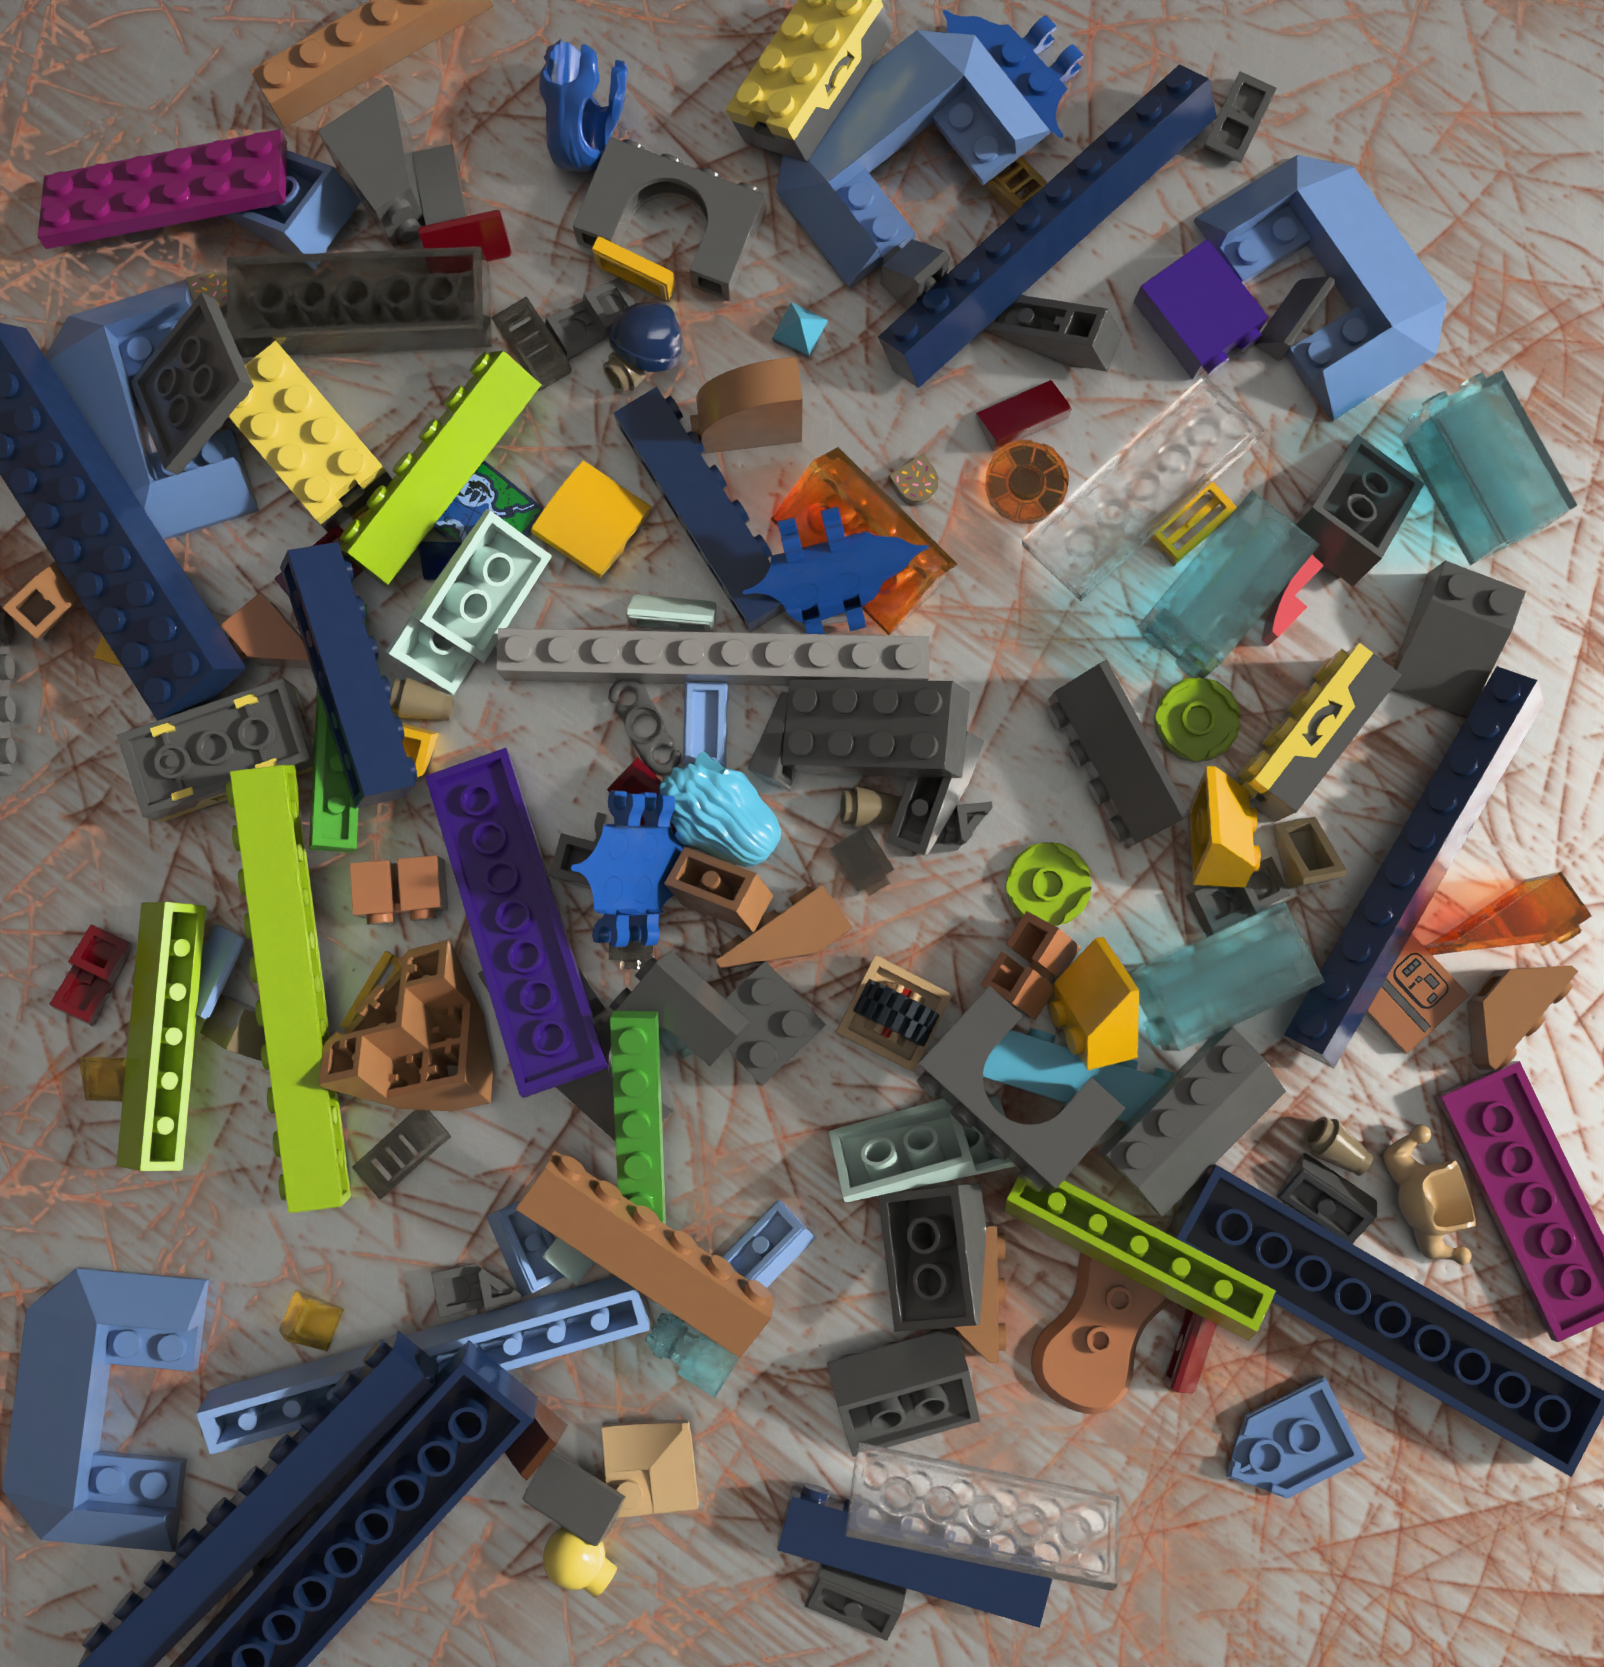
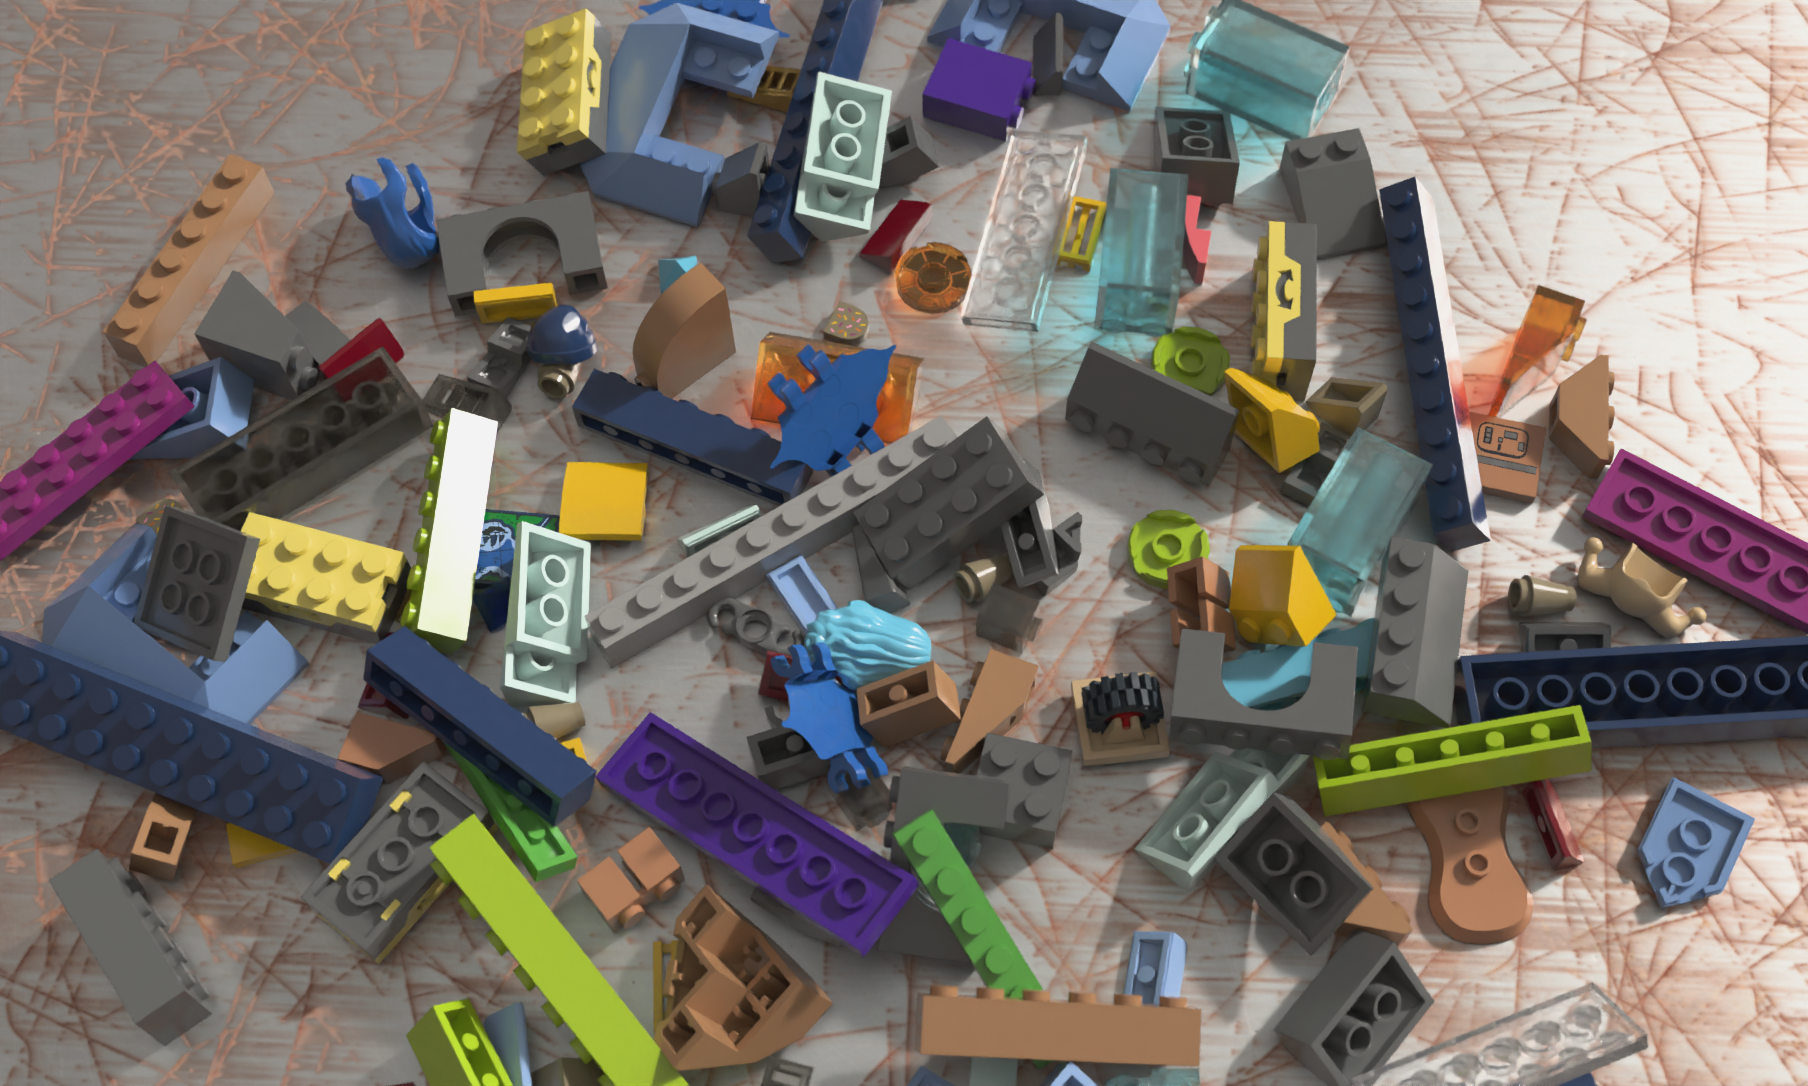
camera: 30 degrees left, 20 degrees down
none -> light aqua slope [793,72,892,242]

